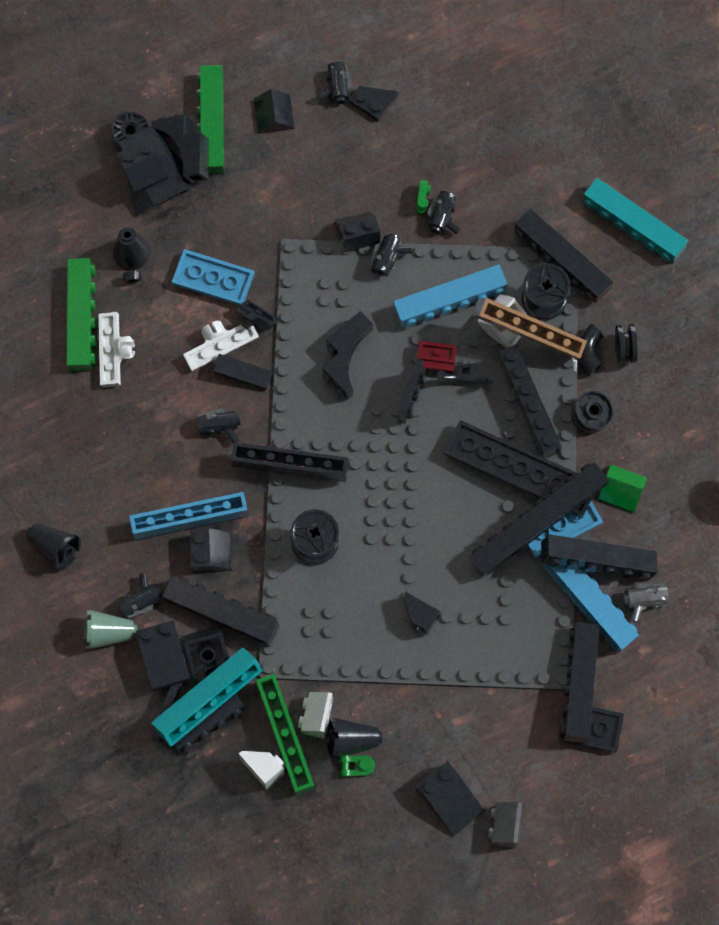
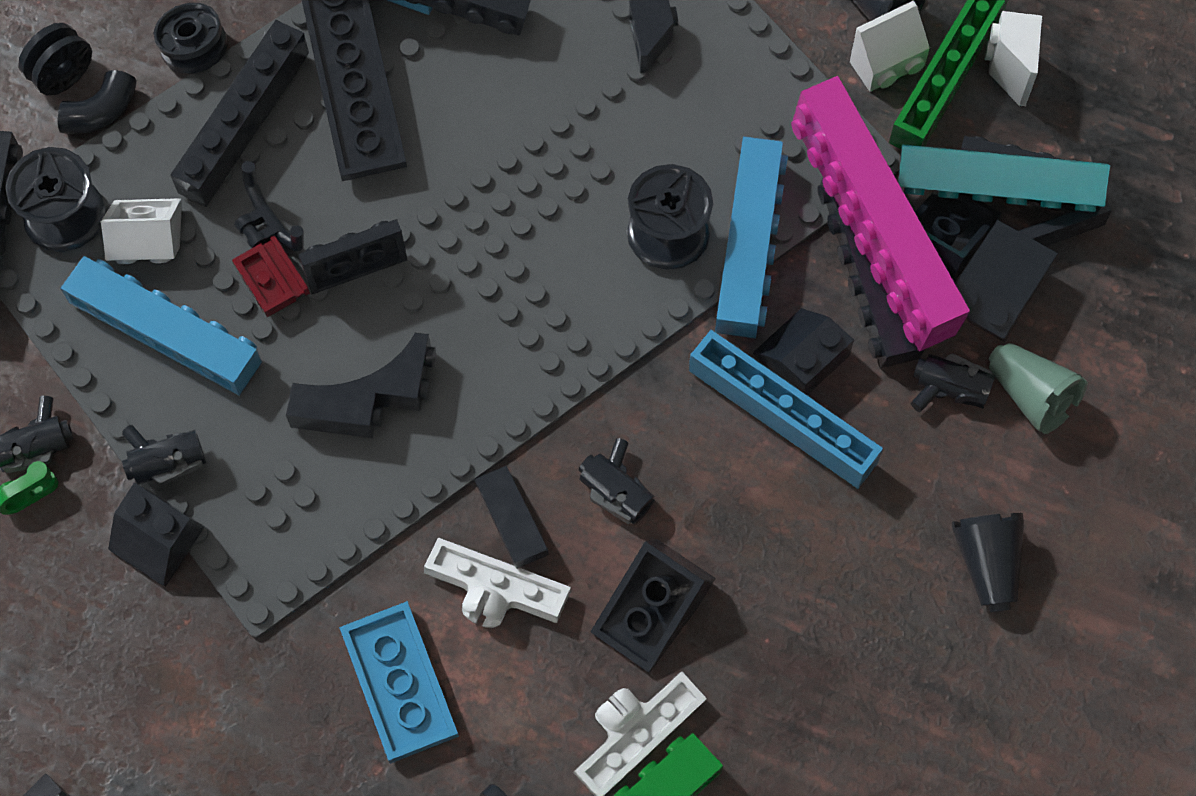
camera: 130 degrees left, 5 degrees down
black brick [231,442,349,482] -> none
black plate [237,299,279,331] -> none
medium nougat brick [472,298,587,359] -> none
none -> black slope [590,539,716,672]
none -> dark azure brick [715,136,788,338]
none -> dark pink brick [791,76,970,352]

